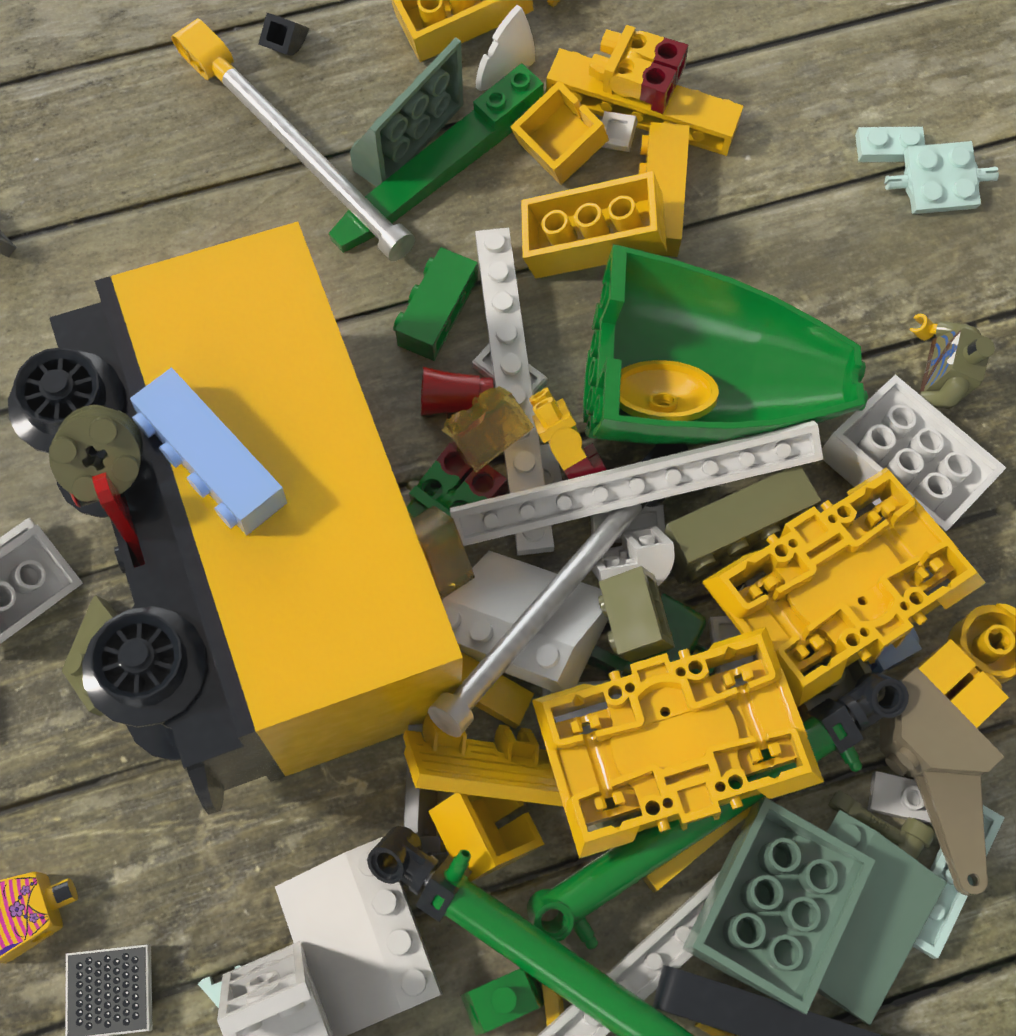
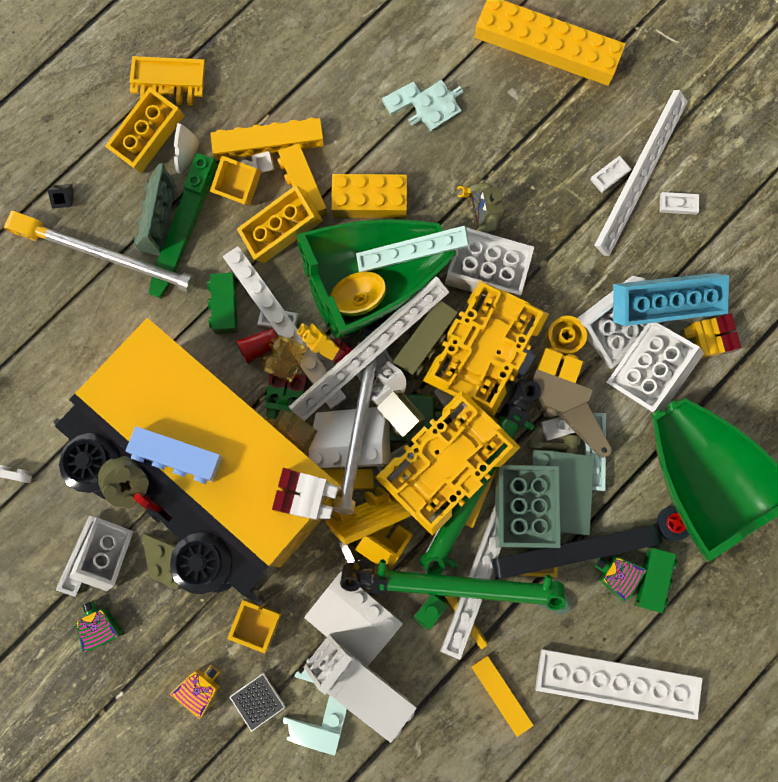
camera: 25 degrees left, 10 degrees up
yellow hips [589,25,689,114] -> none
none -> yellow piece [227,599,282,654]
none -> white hips [272,467,338,520]
none -> yellow brick [331,174,407,218]
none -> light aqua plate [356,226,470,272]

